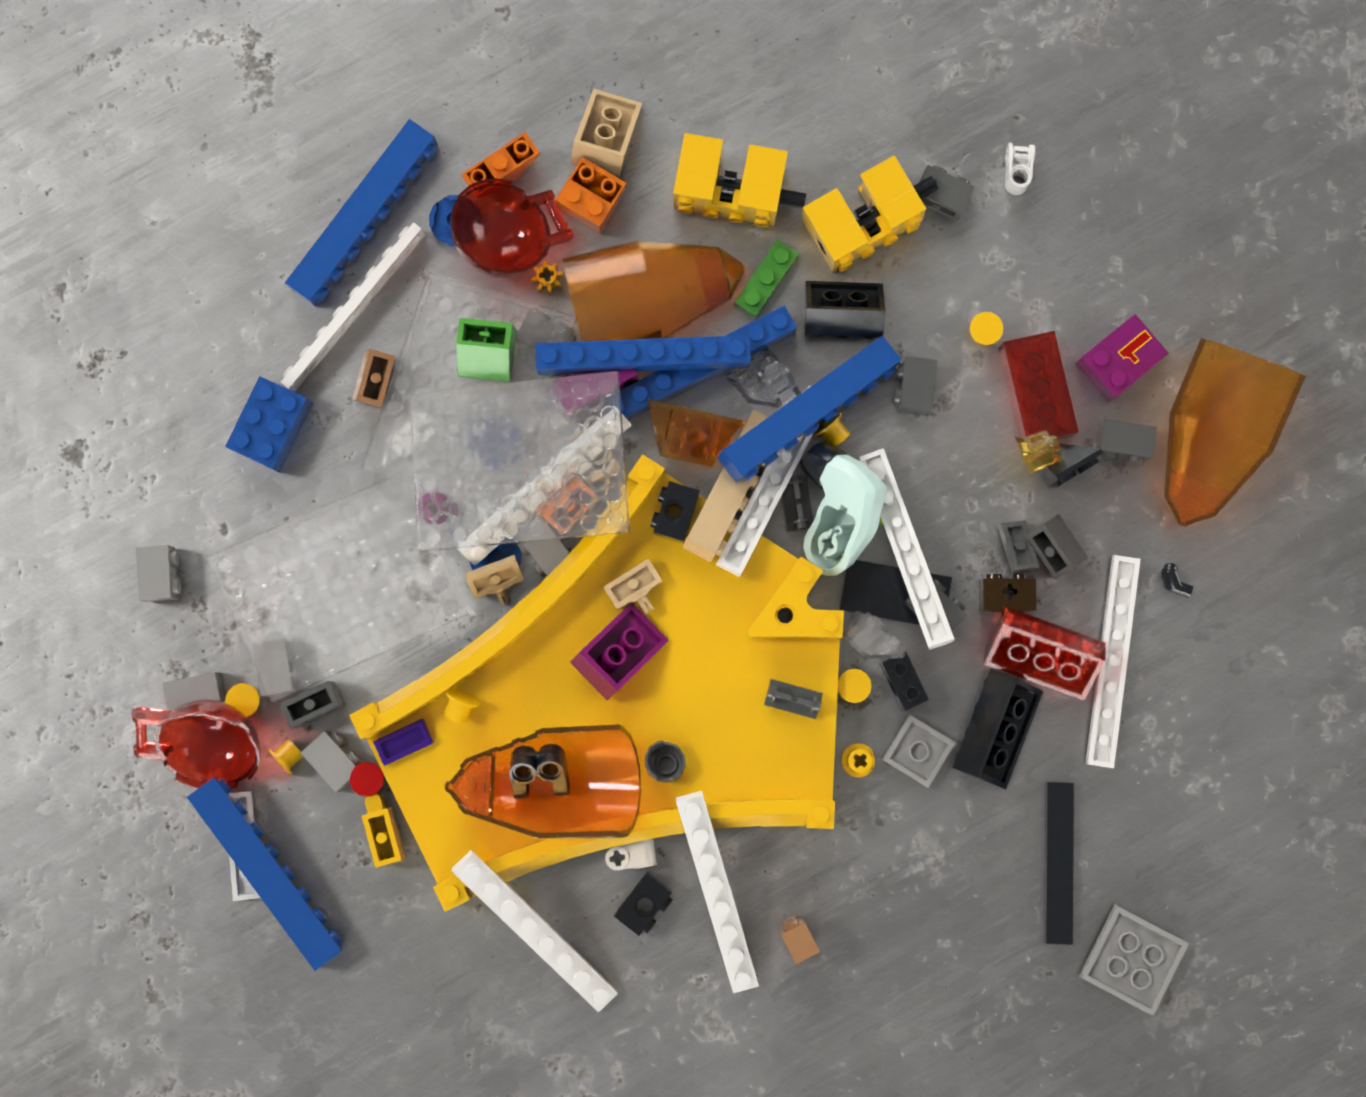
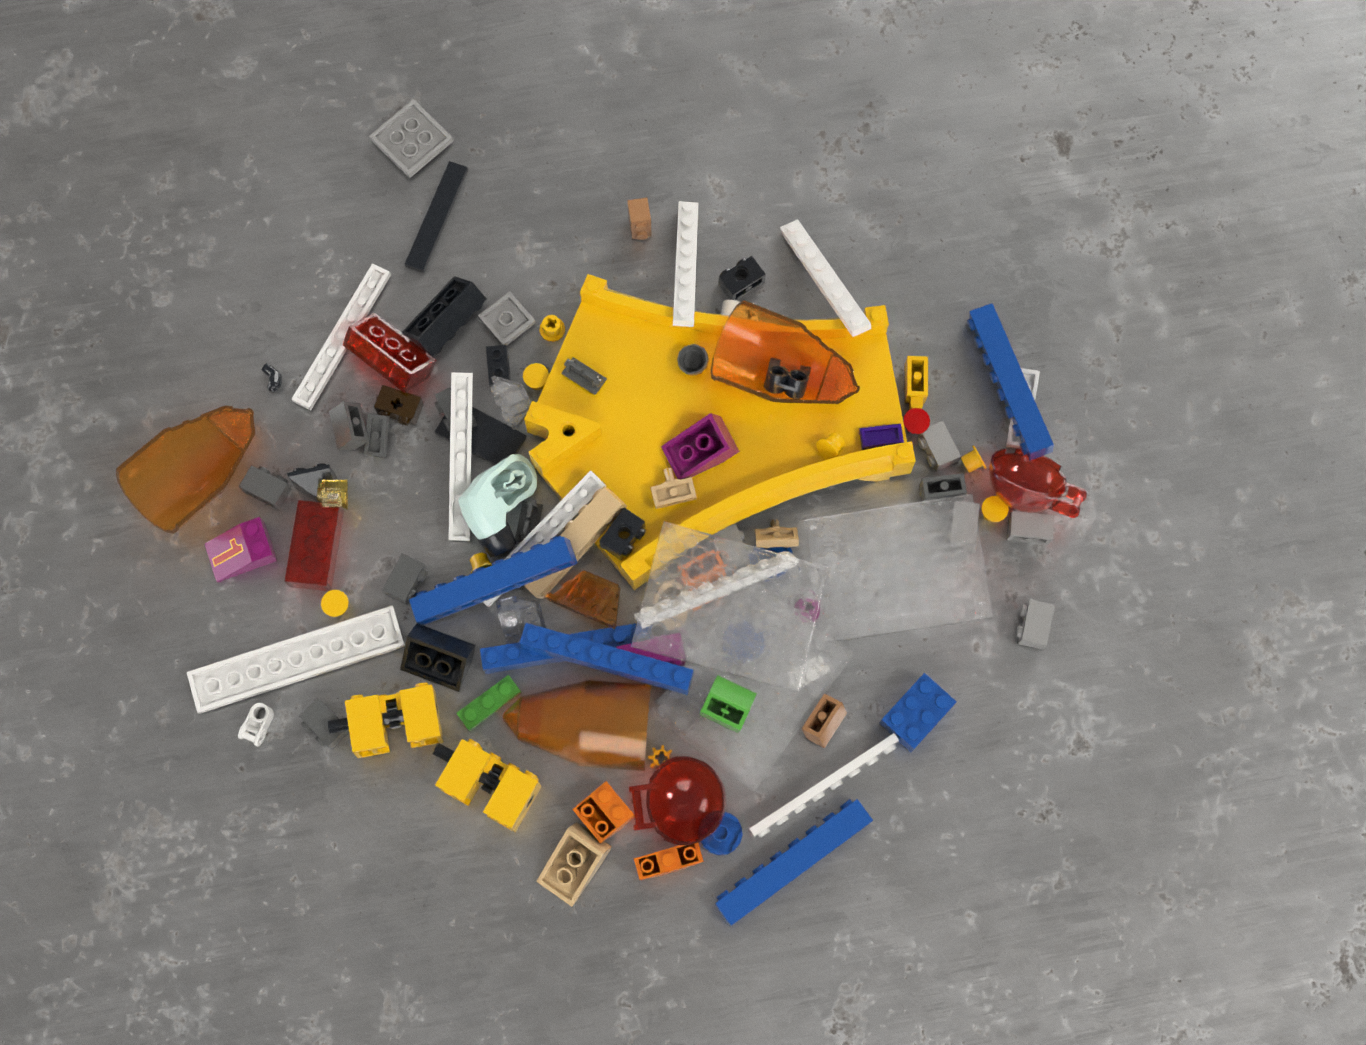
camera: 165 degrees left, 10 degrees down
none -> white plate [187,605,405,714]

